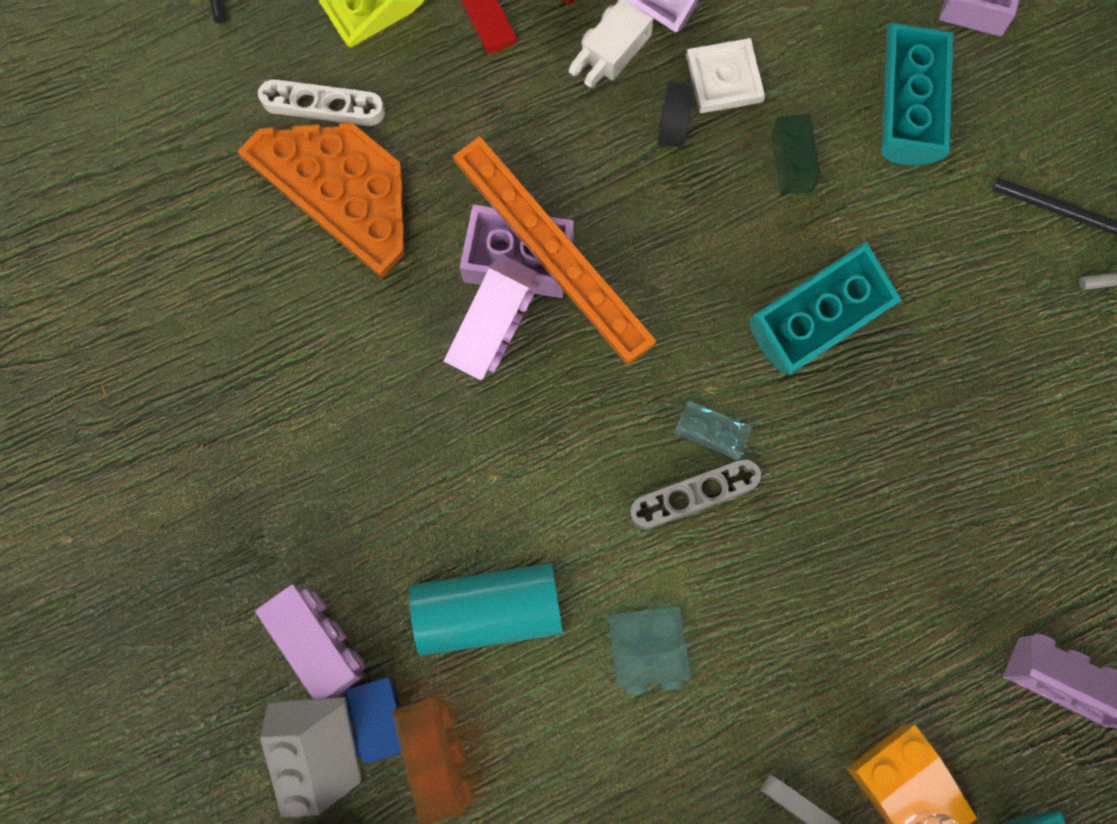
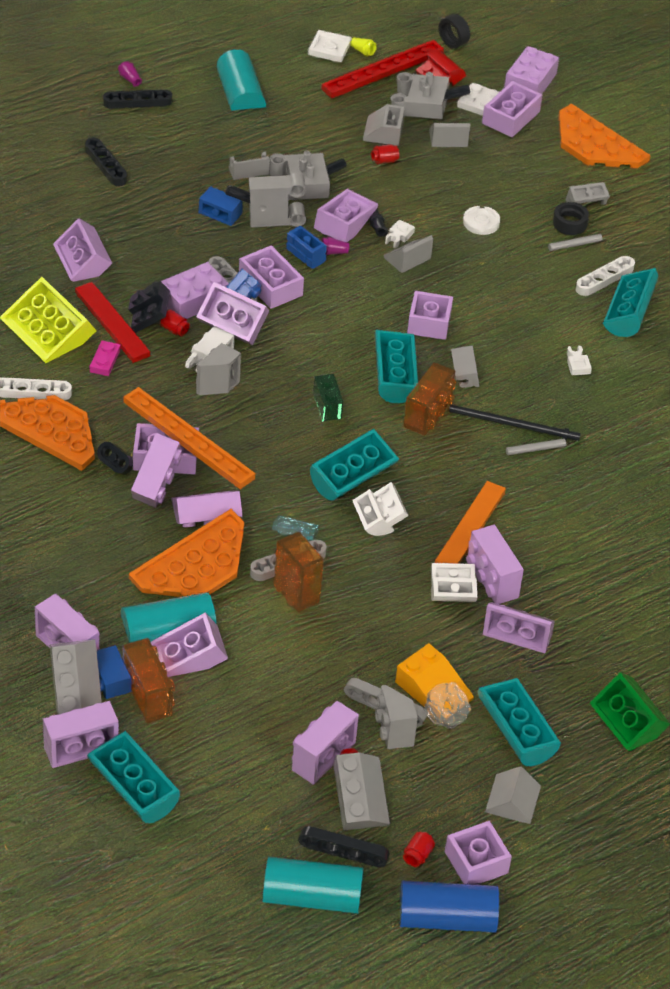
camera: 15 degrees left, 30 degrees down
clear light blue plate [608,607,691,695] -> none
black tyre [658,81,694,148] -> none
white plate [686,38,765,114] -> none
none -> dark pink plate [90,340,121,376]
none -> black plate [97,442,133,475]
none -> orange plate [129,509,244,597]
none -> lavender slope [148,612,228,679]
none -> lavender slope [171,490,243,527]
none -> light grey slope [196,343,241,395]
none -> clear orange brick [273,531,323,612]
none -> white brick [353,482,408,536]
none -> clear orange brick [403,362,457,436]
none -> white brick [431,563,477,602]
none -> orange tile [435,481,506,564]
none -> light grey hinge [451,346,479,388]
none -> lavender brick [466,524,524,604]

